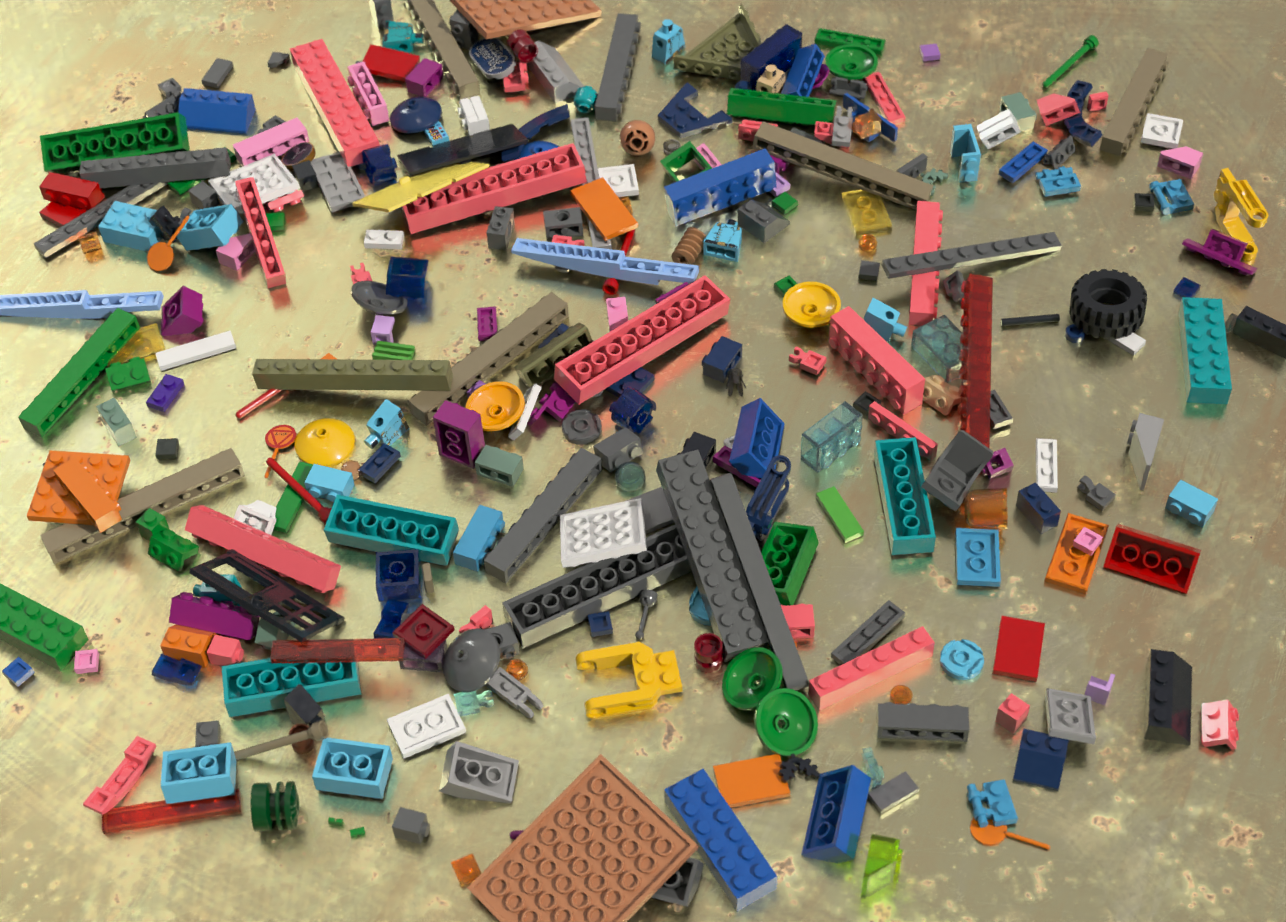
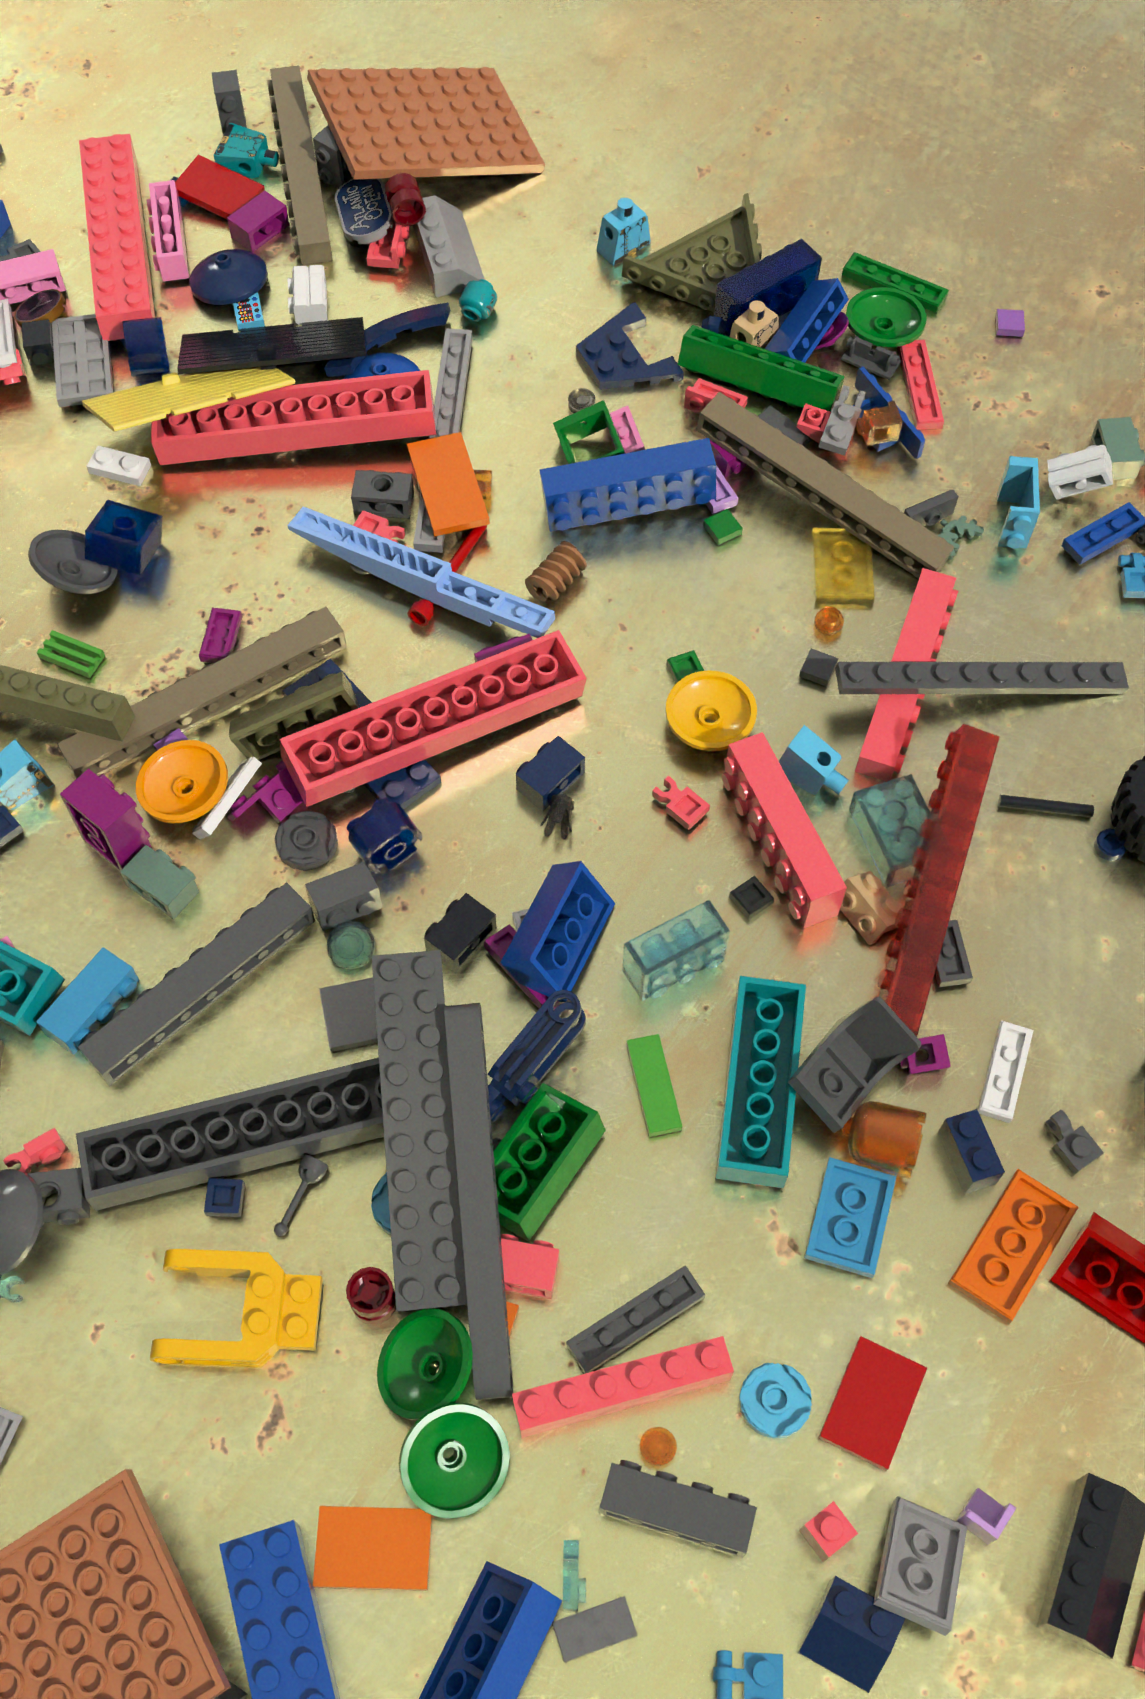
camera: 10 degrees right, 10 degrees up
dark grey tile [267,52,290,68] -> none
coral plate [350,263,372,284] -> none
lavender panel [371,315,395,345] -> none
light grey hinge [485,667,543,719] -> none
dark grey brick [486,206,515,250] -> none
clear orange plate [506,659,528,681] -> none
white plate [560,498,647,568] -> none
dark grey brick [595,13,641,121] -> none
white plate [598,164,639,197] -> none
bright pink slope [606,297,628,332] -> none
nougat brick [619,120,655,156] -> none
medium azure torso [703,219,742,262] -> none
dark grey slope [738,200,790,243] -> none
black animal [778,754,820,783] -> none
coral plate [868,401,938,461] -> none
dark grey plate [943,270,968,306] -> none
bright pink plate [1072,527,1103,556] -> none

